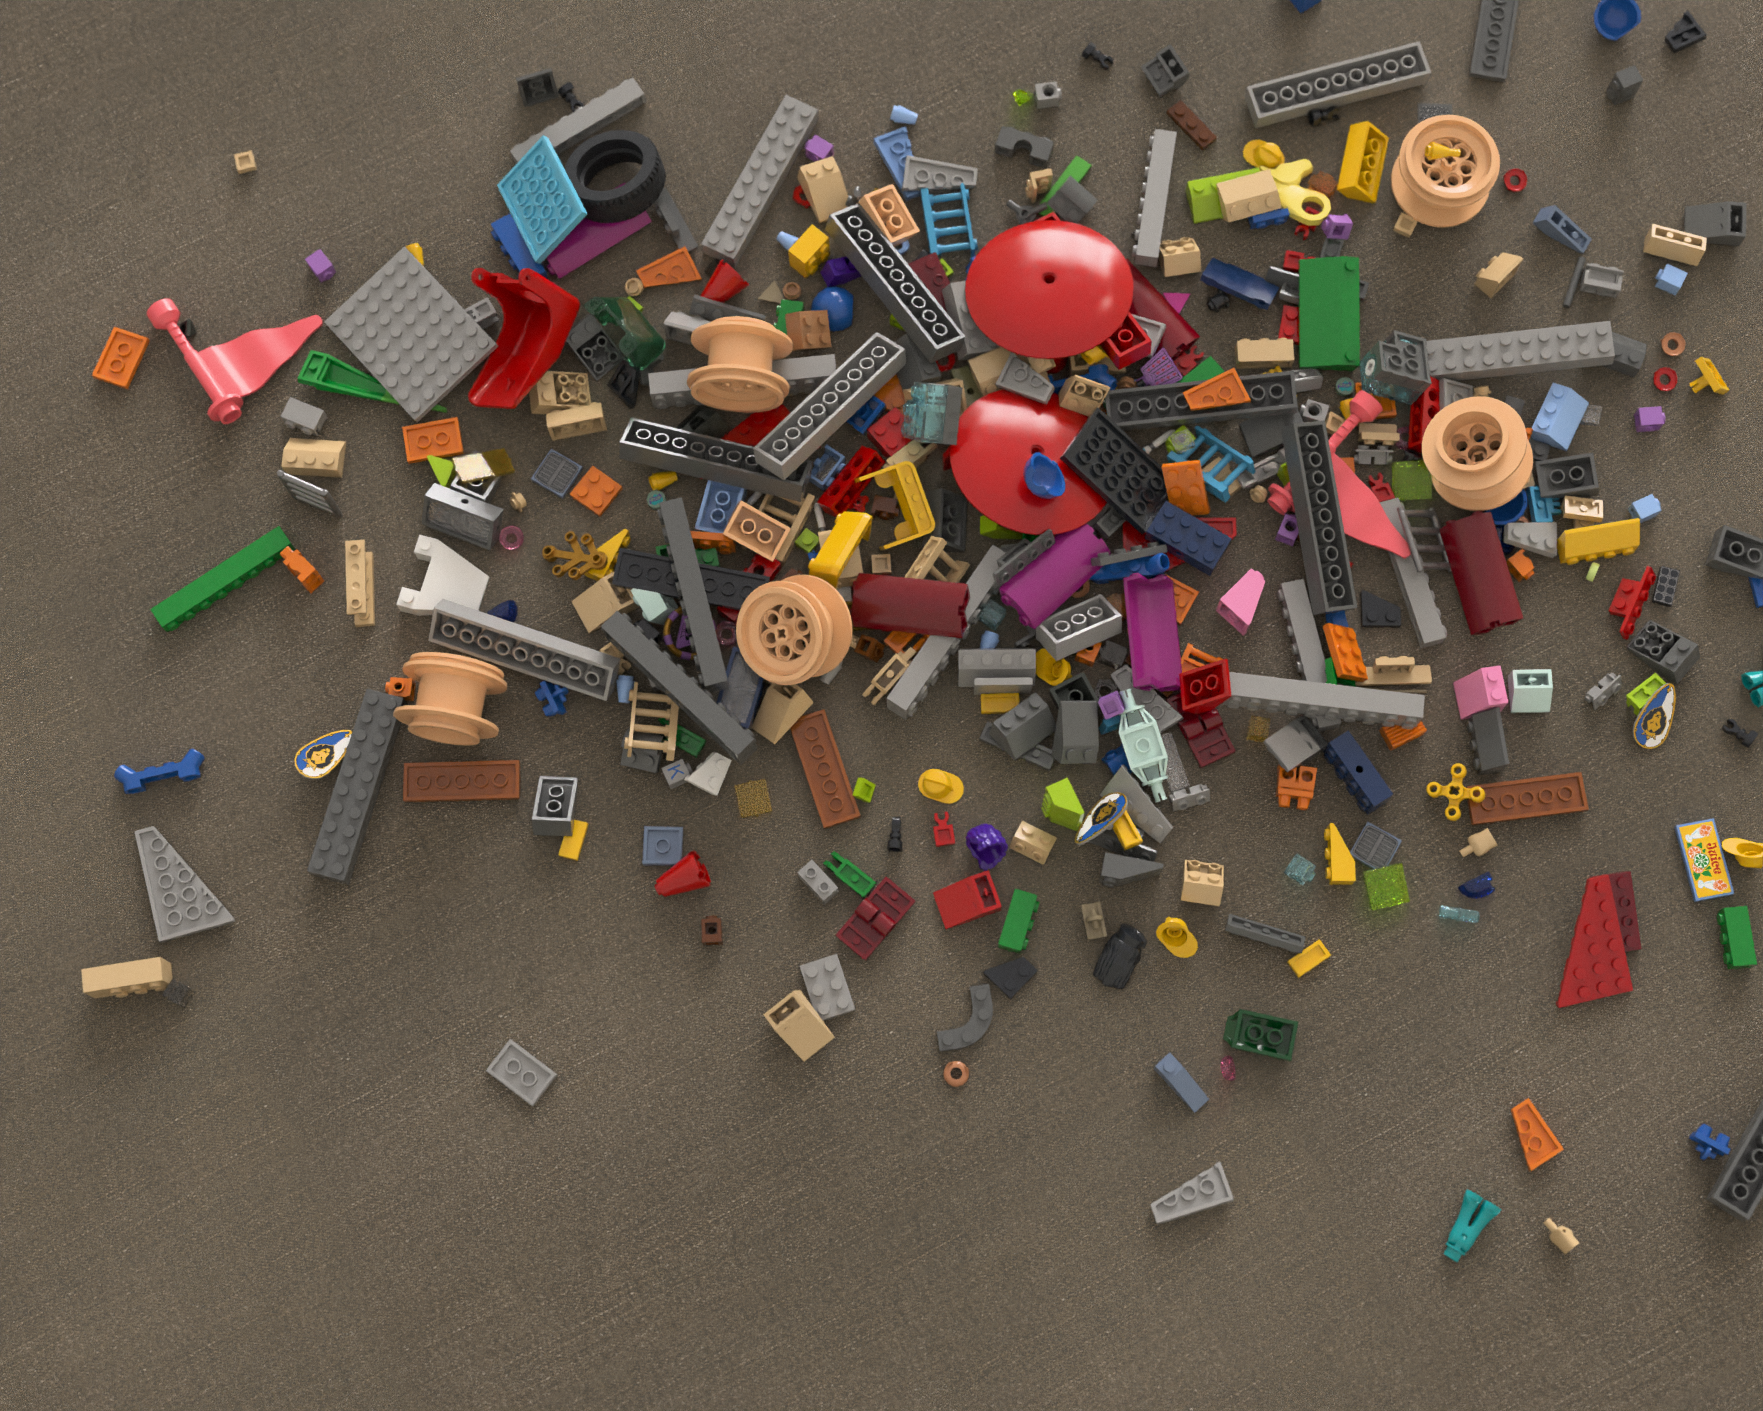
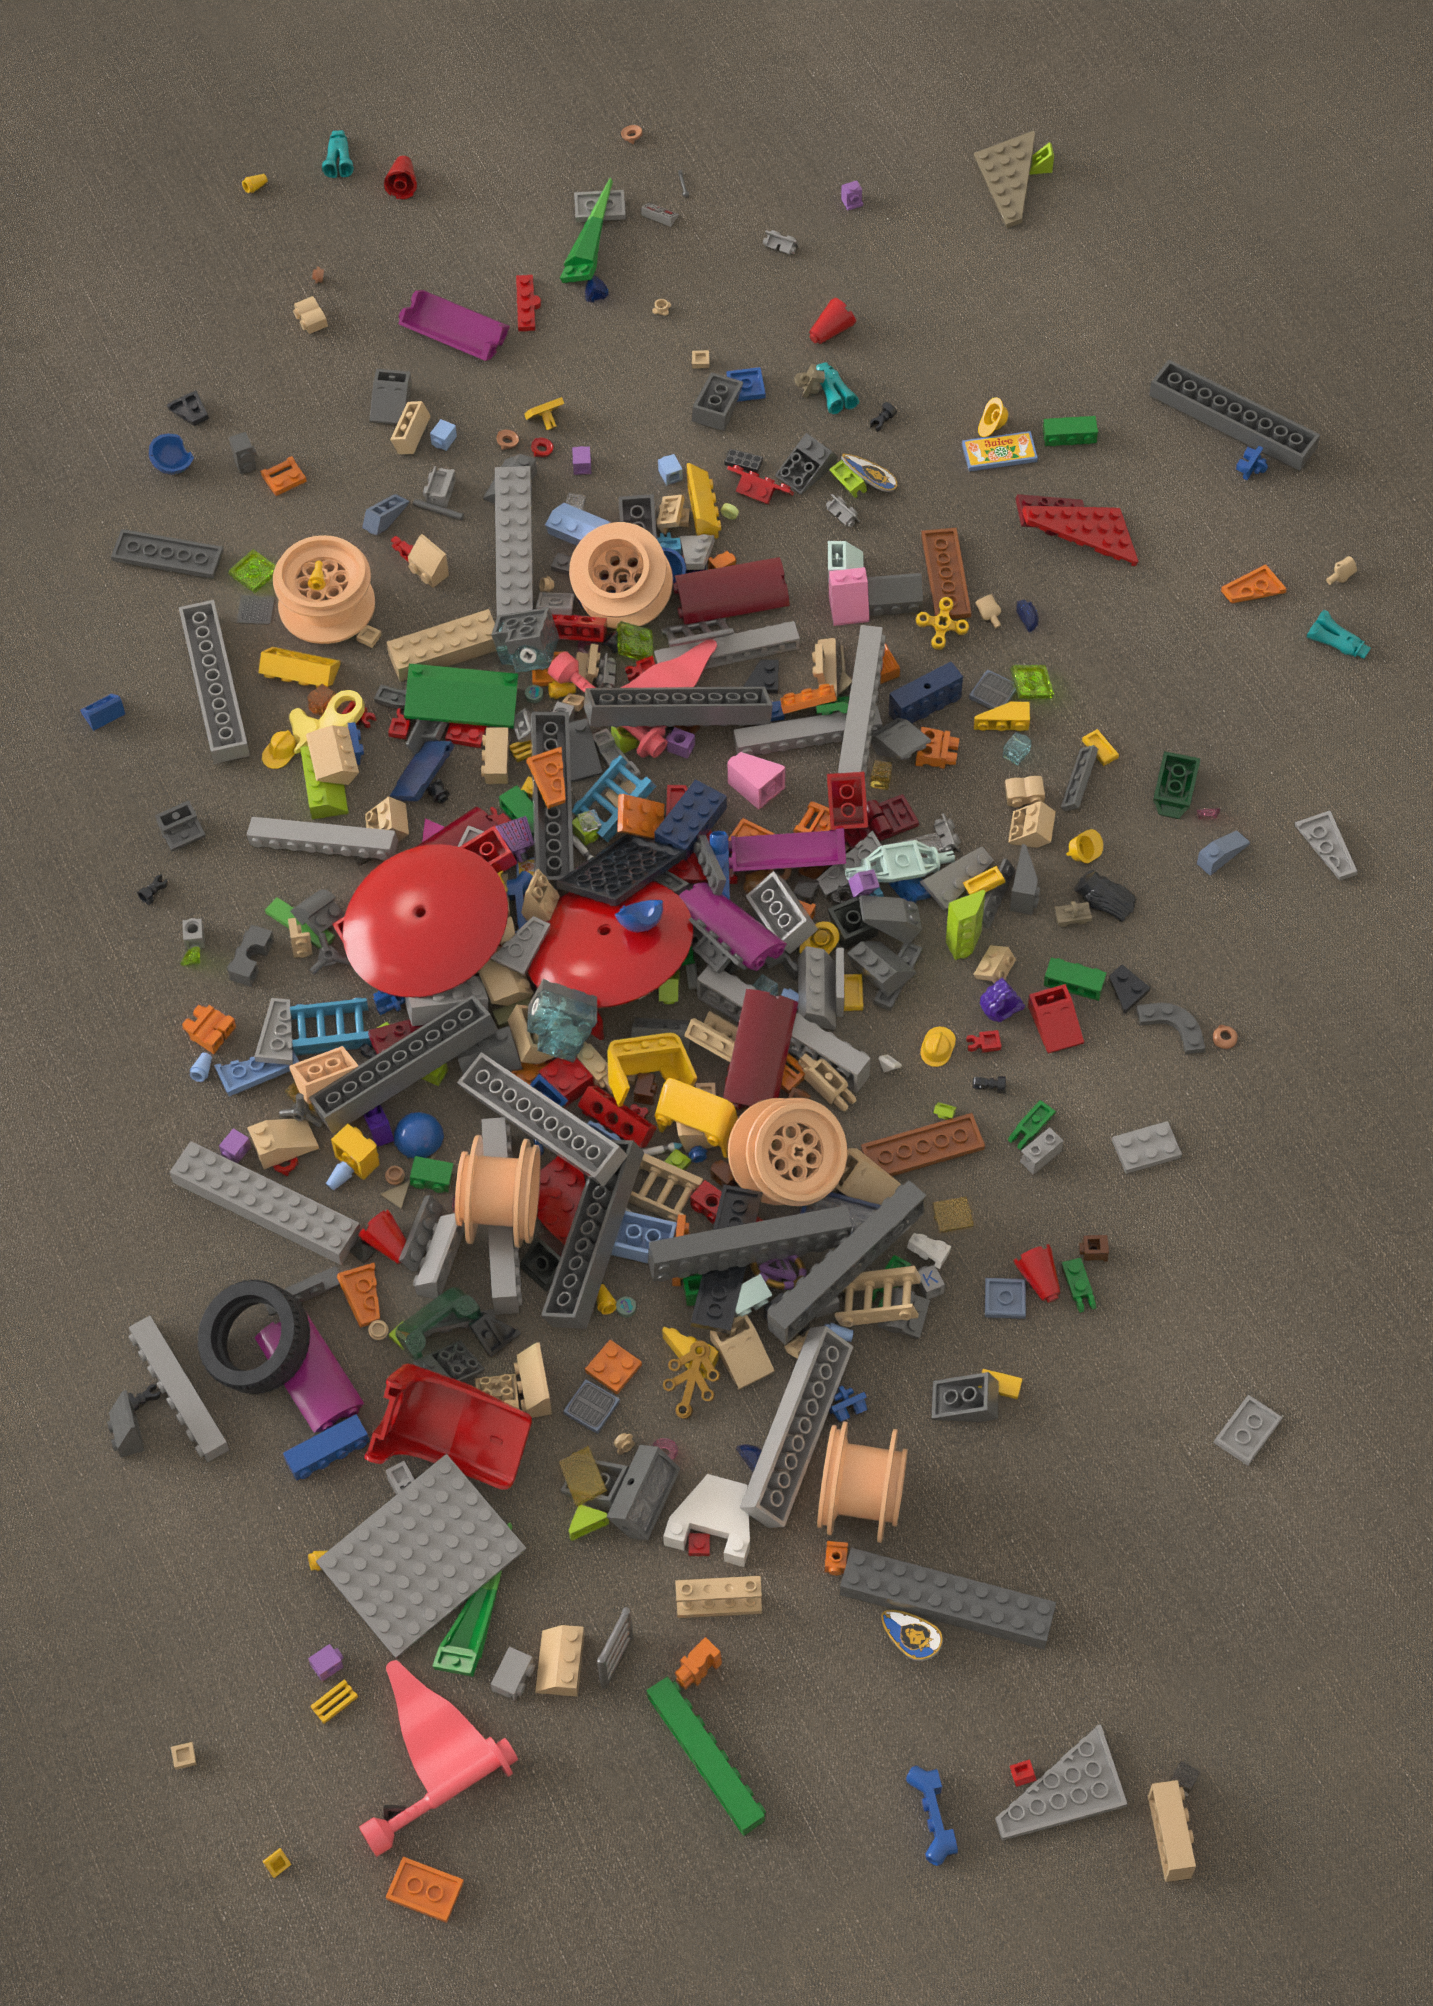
camera: 90 degrees left, 15 degrees down
orange plate [402,417,464,464] -> none
dark orange plate [403,760,520,802] -> none
medium azure plate [497,135,587,264] -> none
light nougat slope [723,501,791,562] -> none
tan slope [764,990,835,1061] -> none
medium nougat brick [785,310,831,351] -> none
dark red plate [835,877,916,961] -> none
shield [1075,792,1128,845] -> none
medium nougat plate [1117,376,1136,389] -> none
reddish brown plate [1167,100,1217,151] -> none
tan plate [1250,485,1268,503] -> none
black piece [1308,106,1341,127] -> none
medium lavender brick [1322,214,1353,240] -> none
clear light blue axle [1439,905,1480,923] -> none
none -> orange hips [182,1005,236,1054]
none -> clear neon green plate [228,549,276,593]
none -> orange plate [260,456,307,496]
none -> yellow slope [263,1848,292,1878]
none -> yellow tile [311,1679,358,1724]
none -> tan brick [386,609,500,682]
none -> red plate [391,536,414,562]
none -> red plate [689,1533,710,1556]
none -> white slope [878,1055,902,1073]
none -> tan brick [1005,776,1045,808]
none -> red plate [1009,1759,1037,1787]
none -> green hinge [1061,1258,1096,1313]

